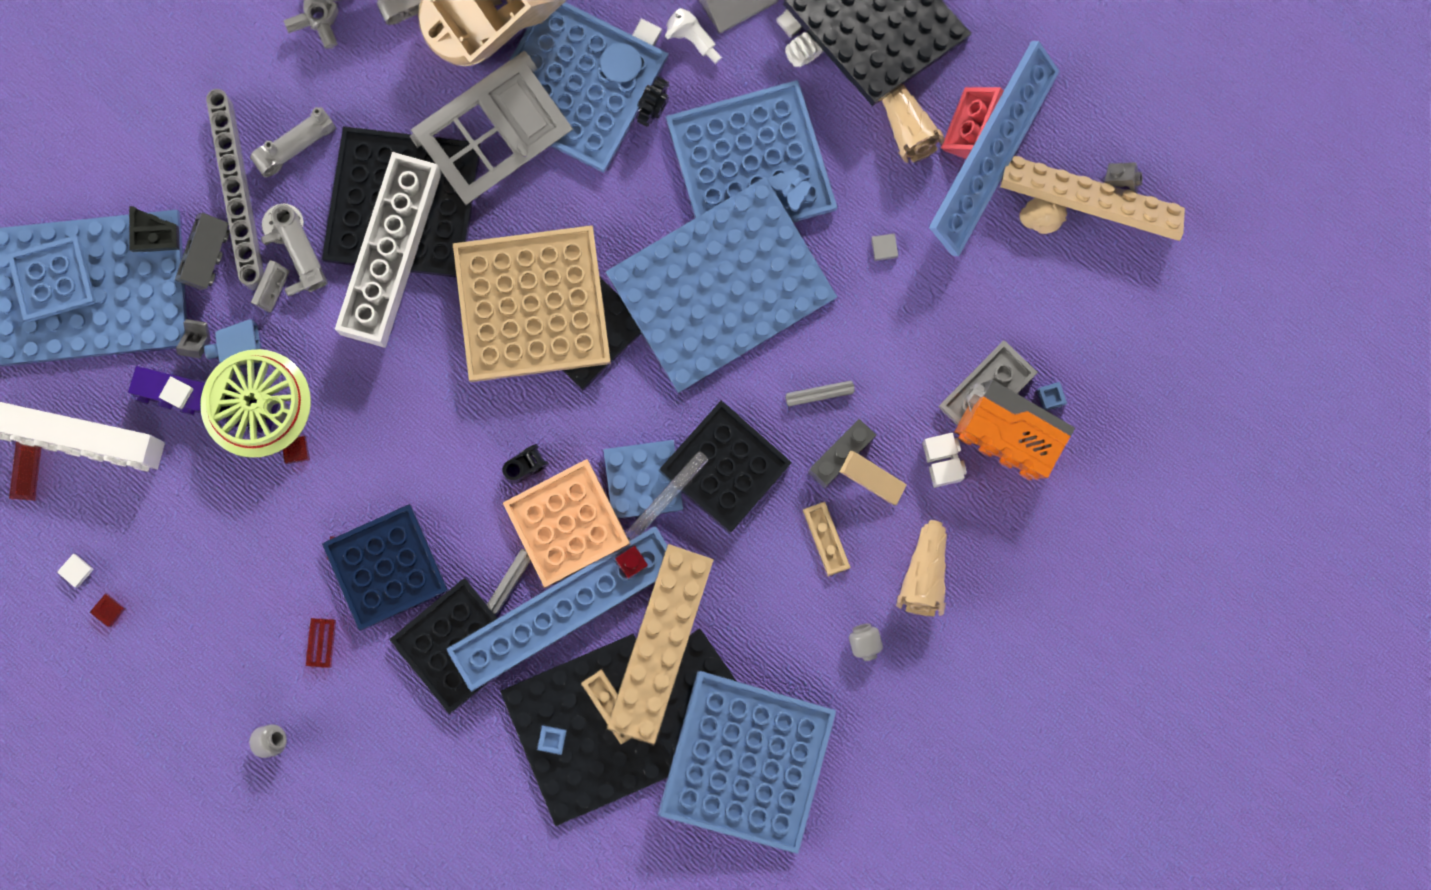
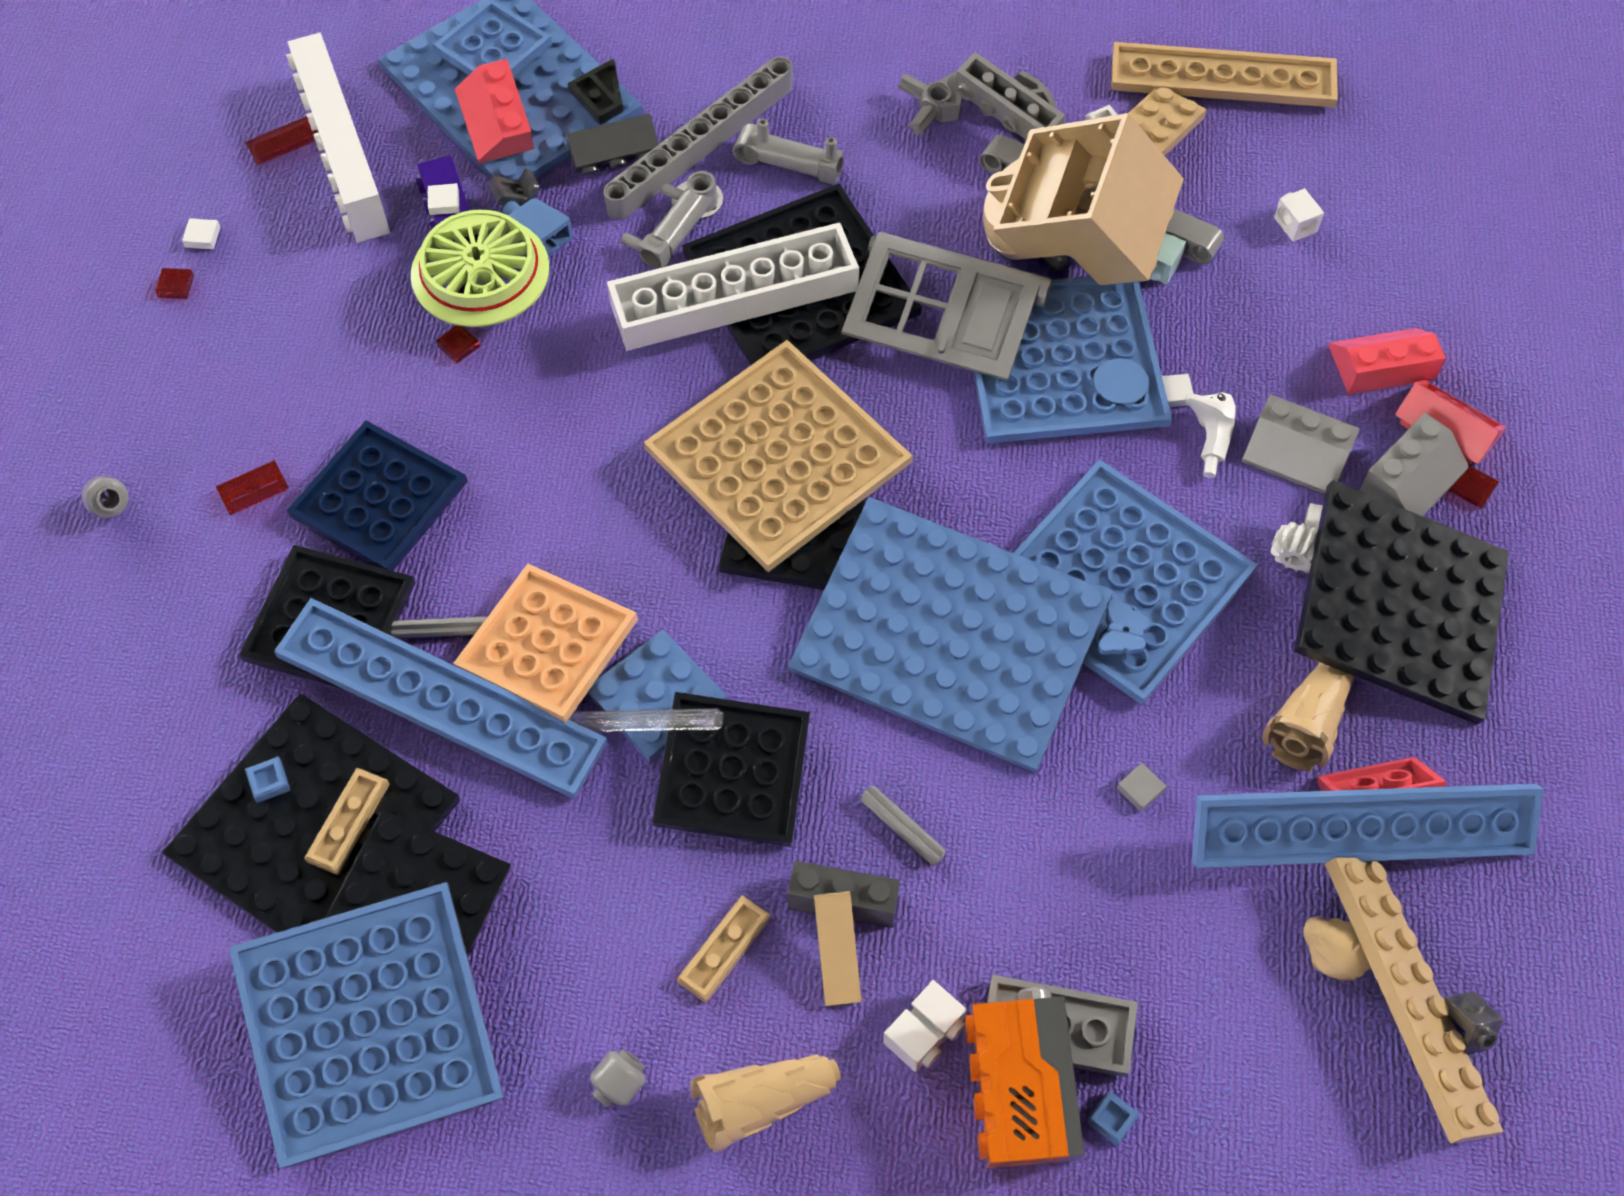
camera: 60 degrees right, 20 degrees down
light grey plate [251,260,289,313] -> none
black piece [502,444,549,484] -> none
tan plate [607,544,714,744] -> none
dark red plate [615,546,648,579] -> none
black gear [637,77,670,127] -> none
none -> coral slope [455,59,534,164]

